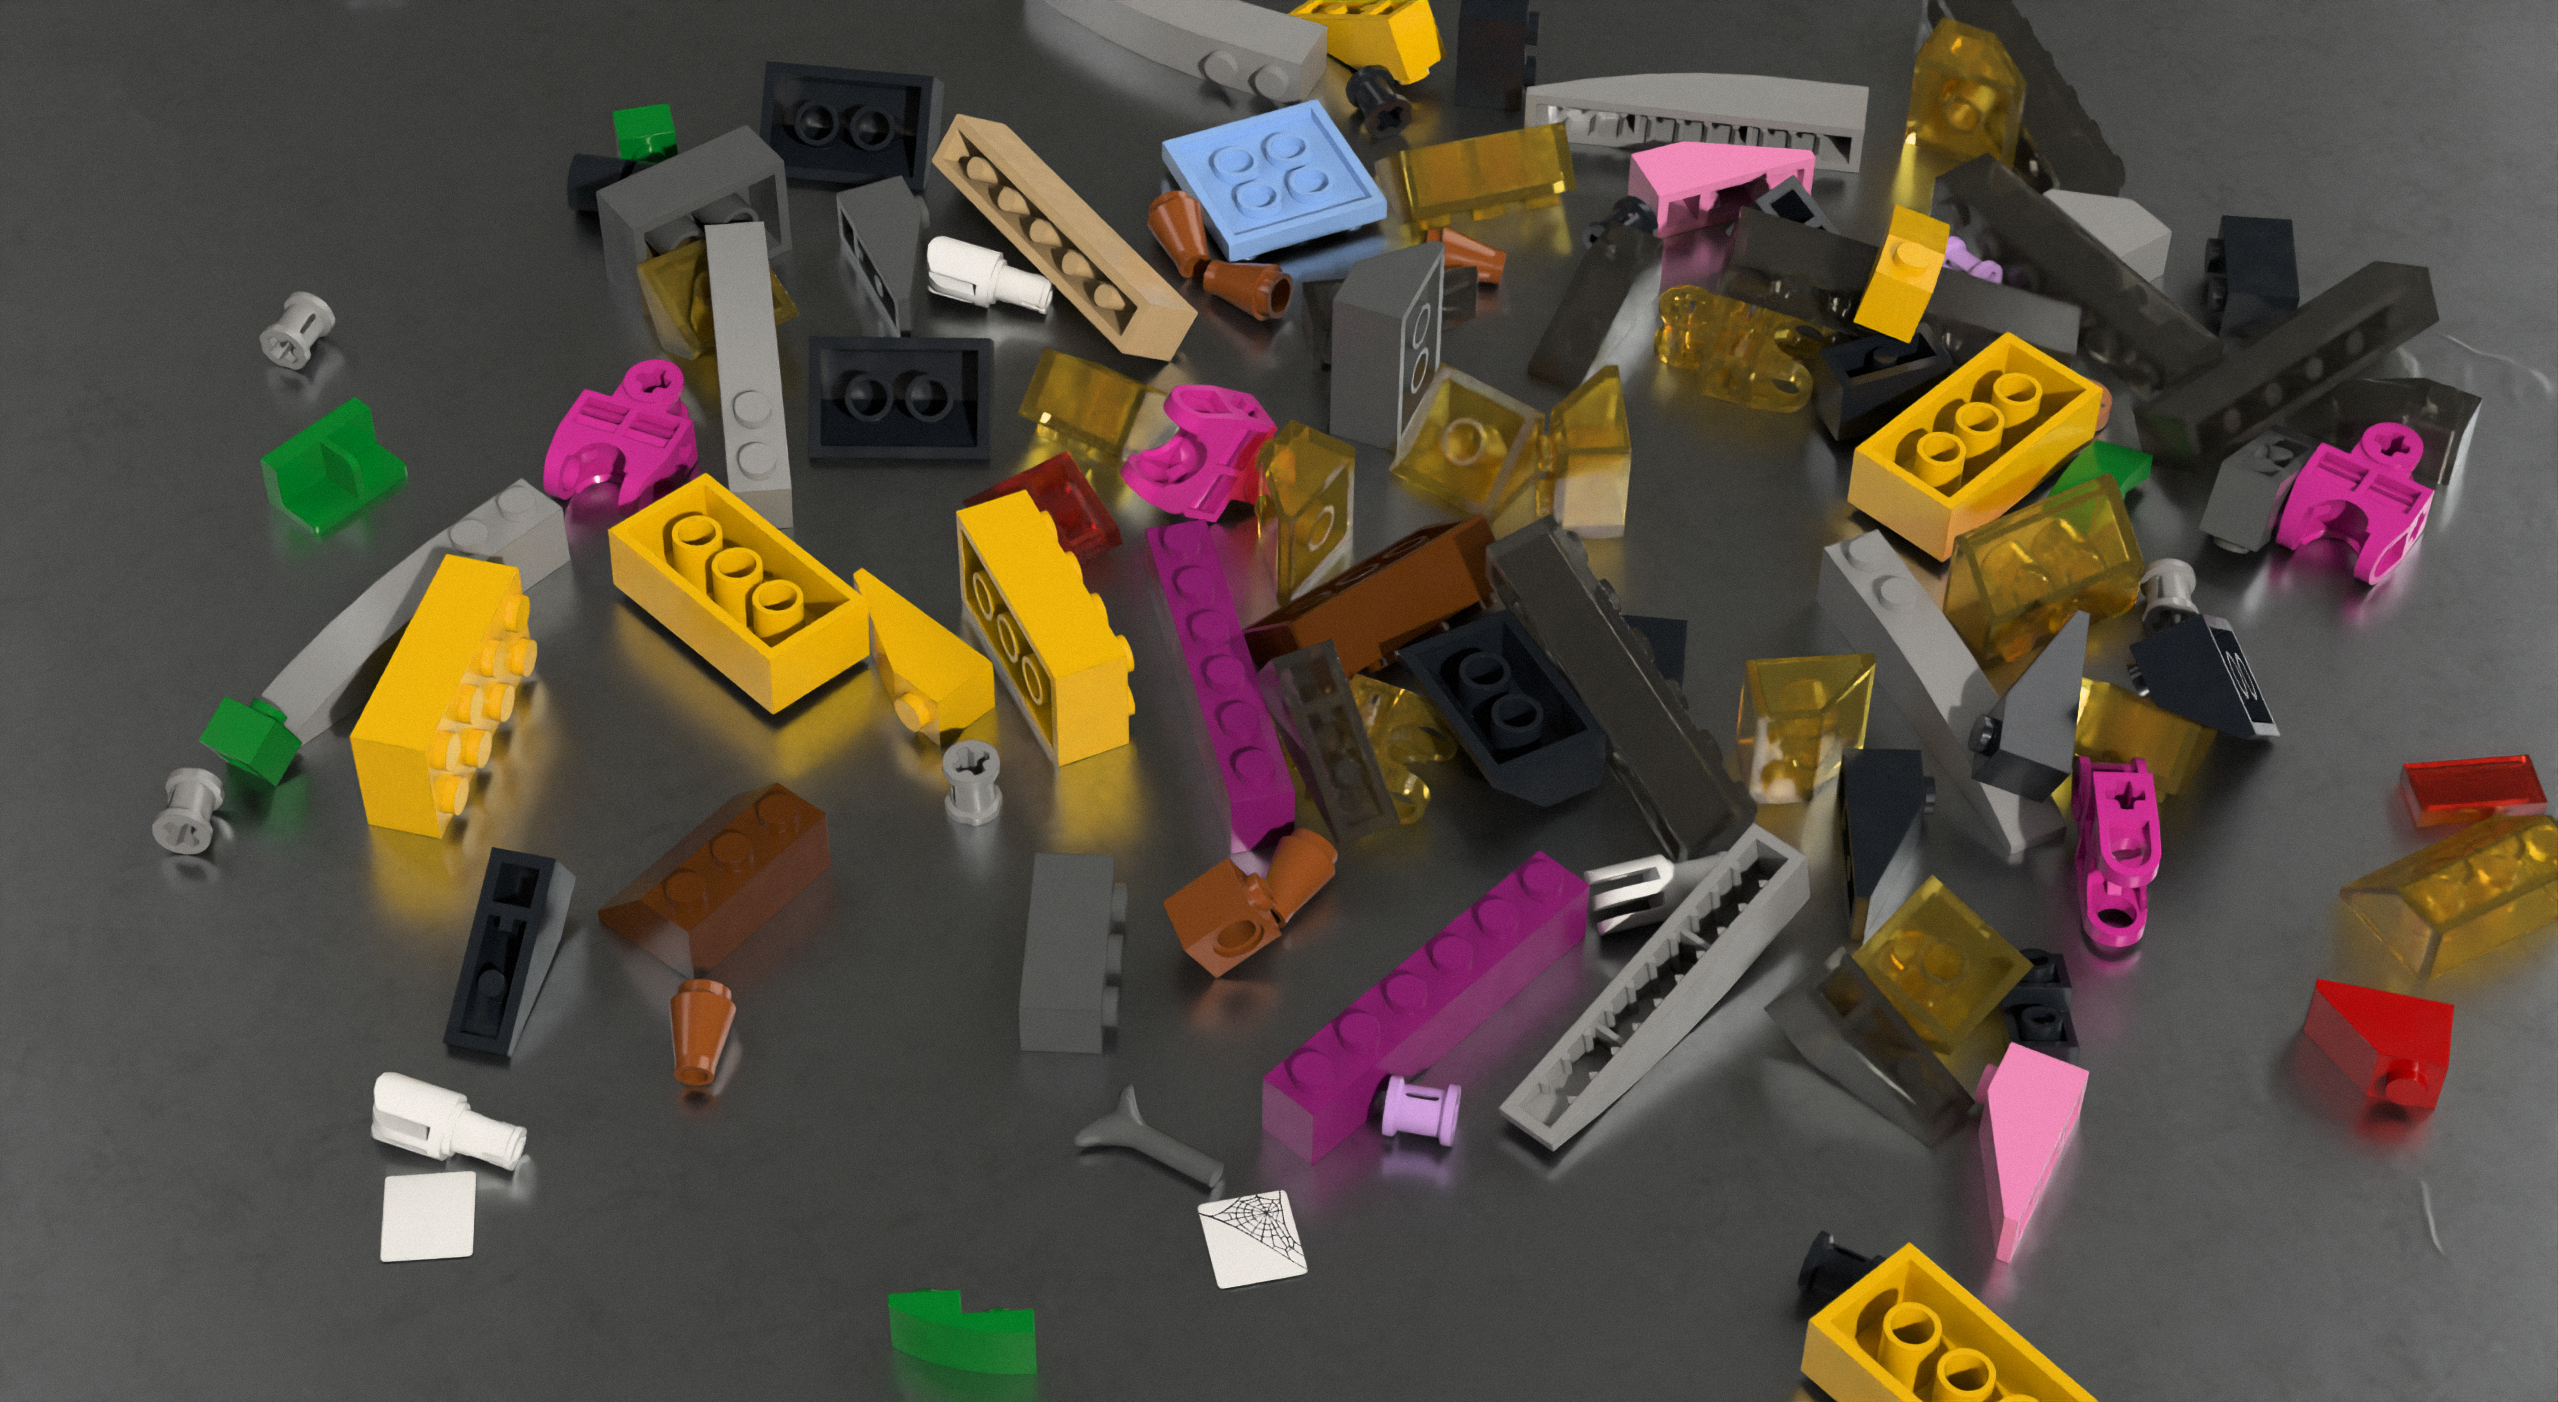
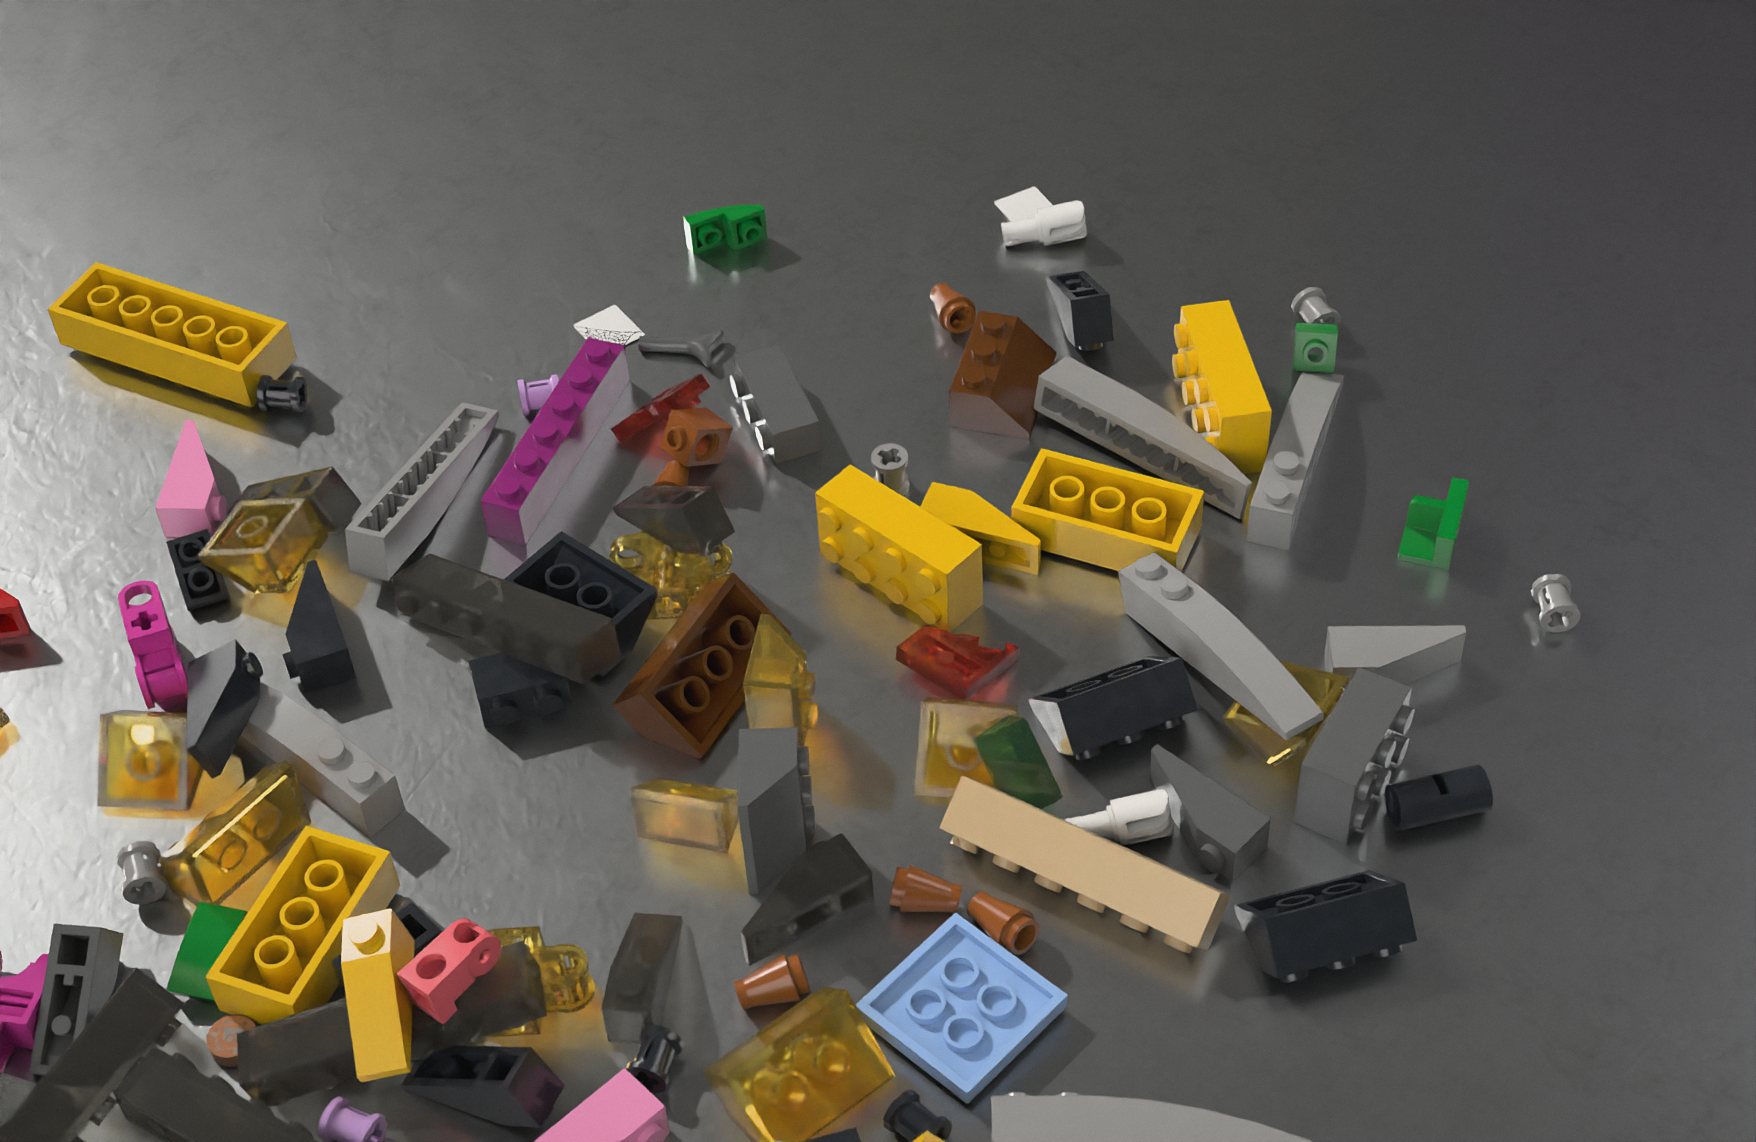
camera: 160 degrees right, 0 degrees up
dark pink piece [543,359,698,518] -> none
green plate [612,103,678,163] -> none
dark pink piece [1120,385,1299,523] -> none
magenta brick [1145,519,1295,854] -> none
clear yellow slope [1535,365,1632,540] -> none
white arm [1584,851,1727,936] -> none
clear yellow slope [1735,653,1876,805] -> none
black slope [2127,613,2281,741] -> none
none -> coral leg [397,918,502,1024]
none -> clear red wing [611,373,711,442]
none -> clear green slope [972,715,1063,809]
none -> light grey slope [1033,356,1252,519]
none -> light grey slope [1324,625,1466,697]

